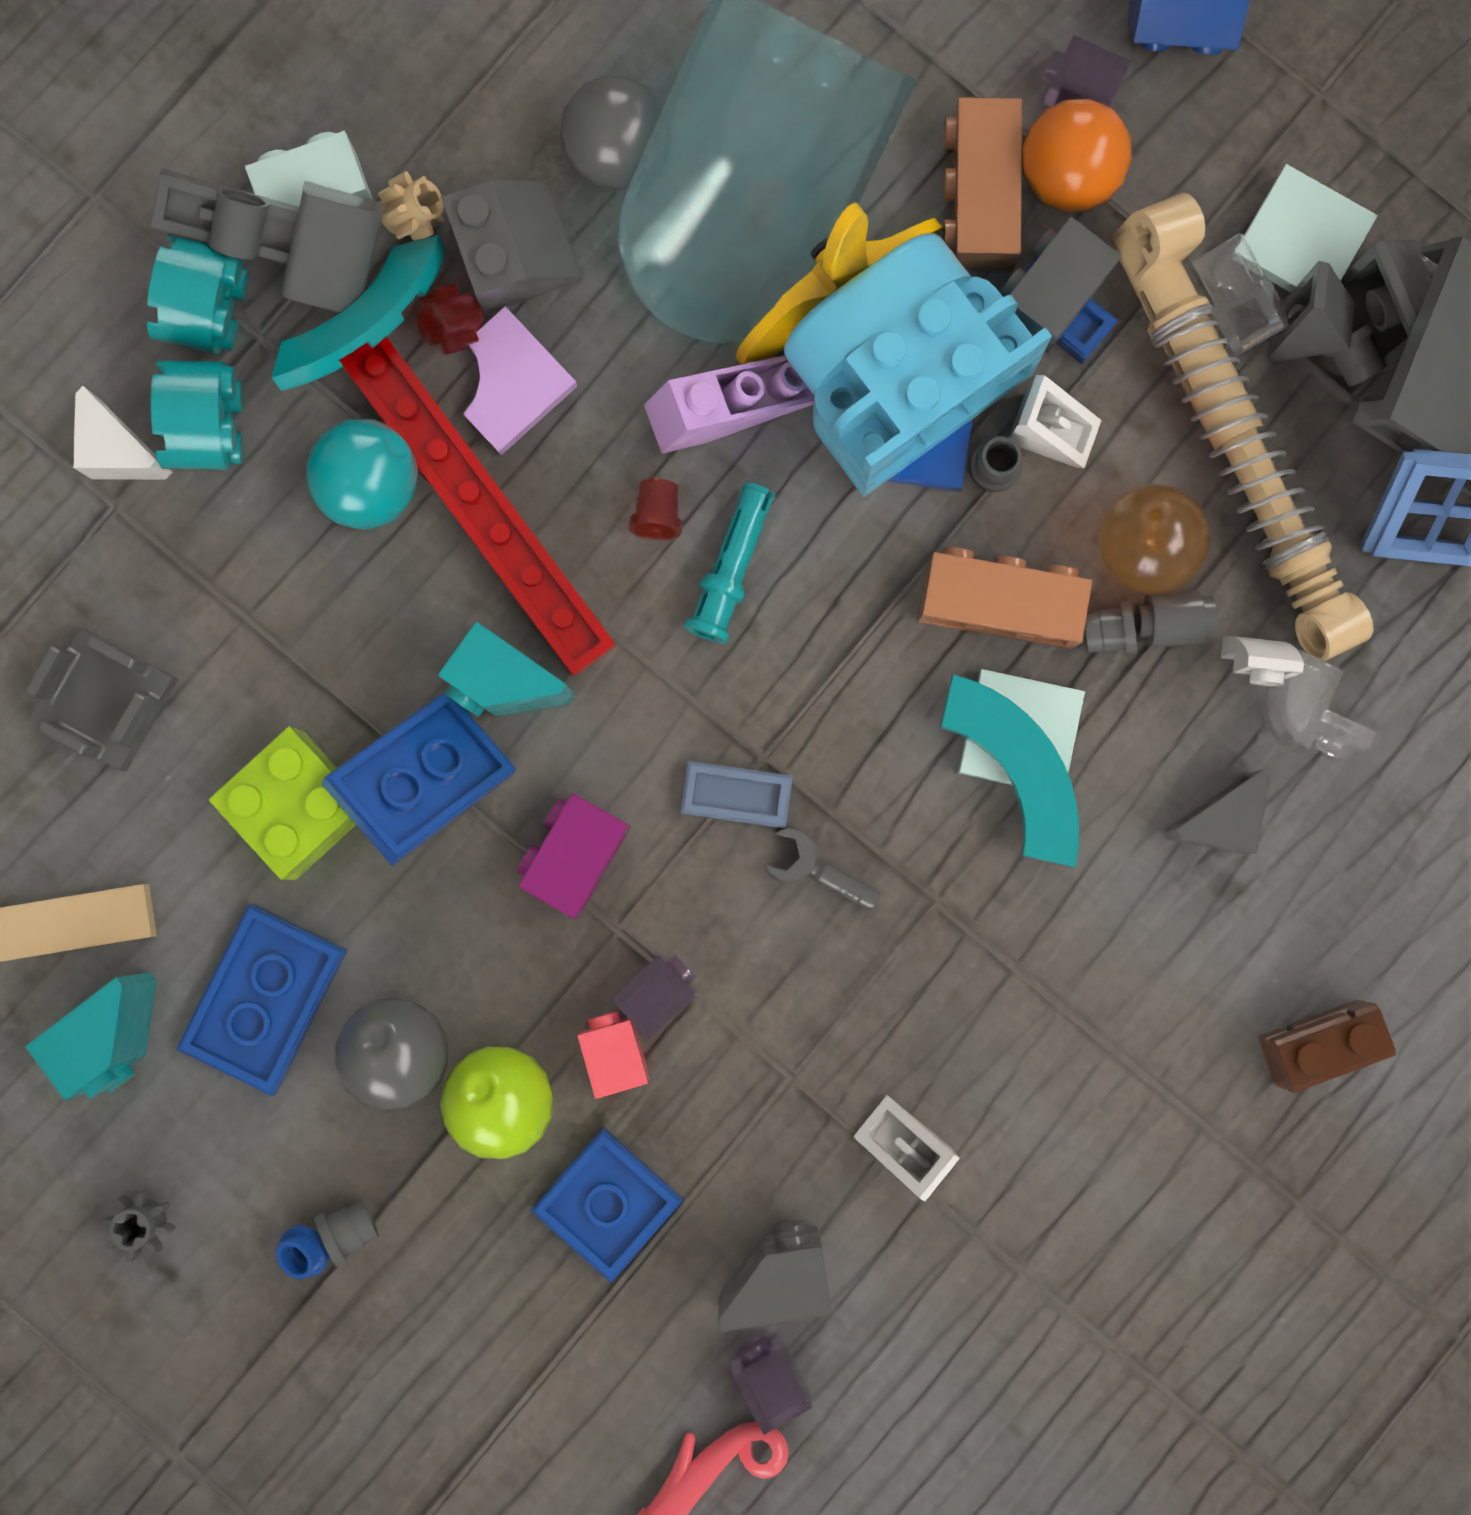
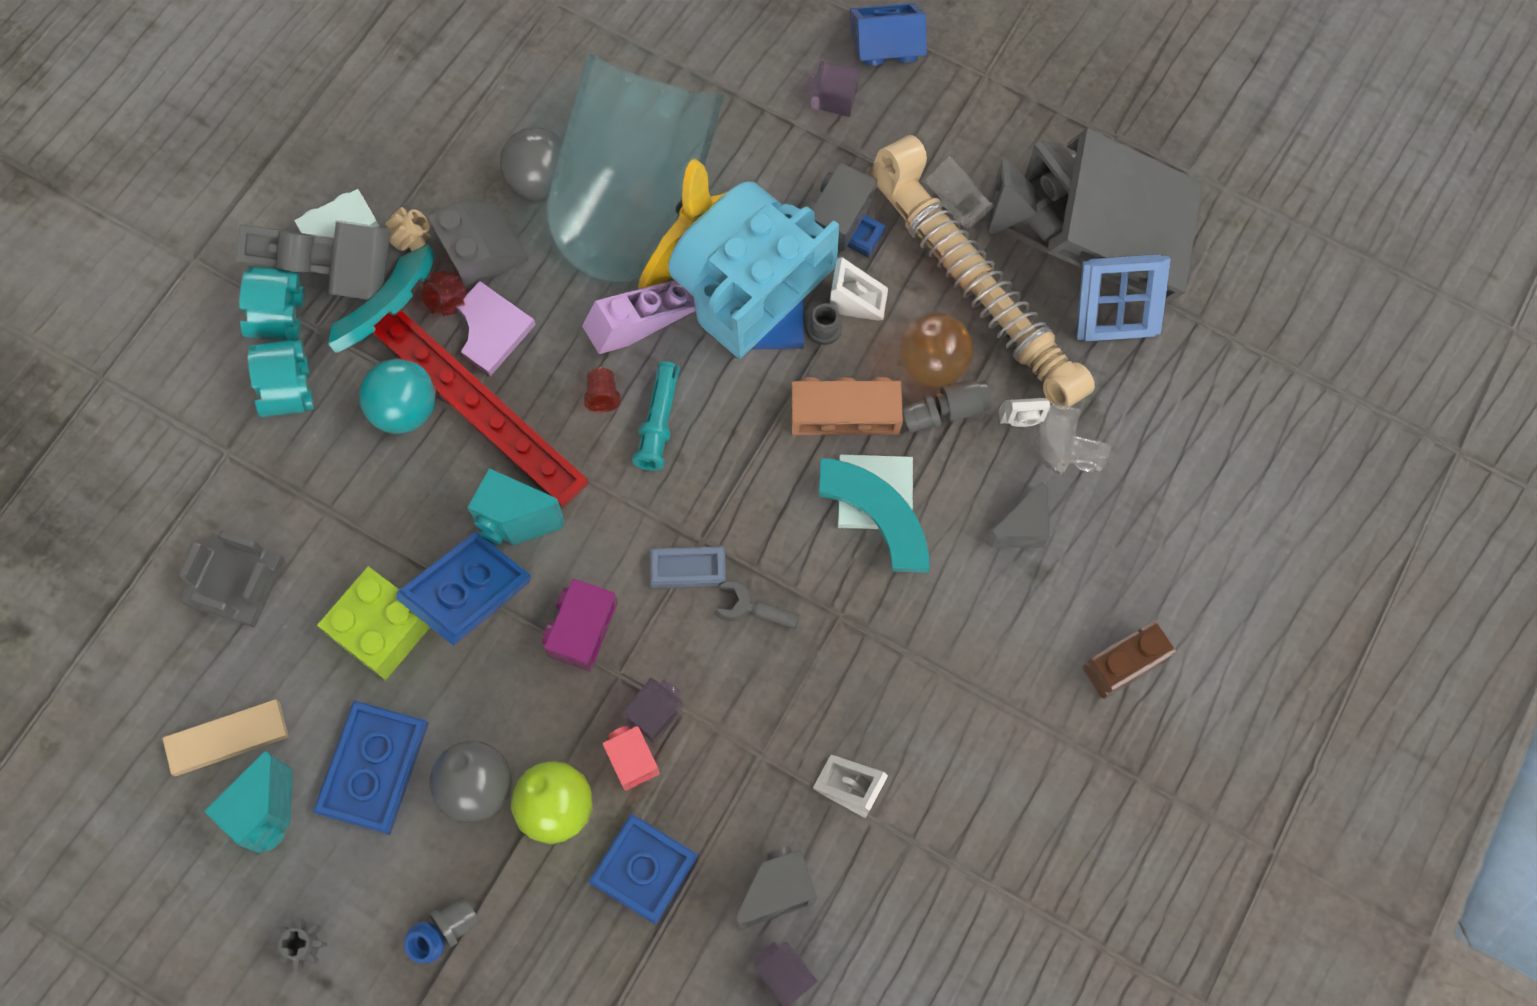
camera: 10 degrees left, 15 degrees down
white slope [73,386,173,480] -> none
nougat brick [942,97,1022,271] -> none
orange piece [1022,99,1132,212] -> none
light aqua tile [1231,164,1378,292] -> none

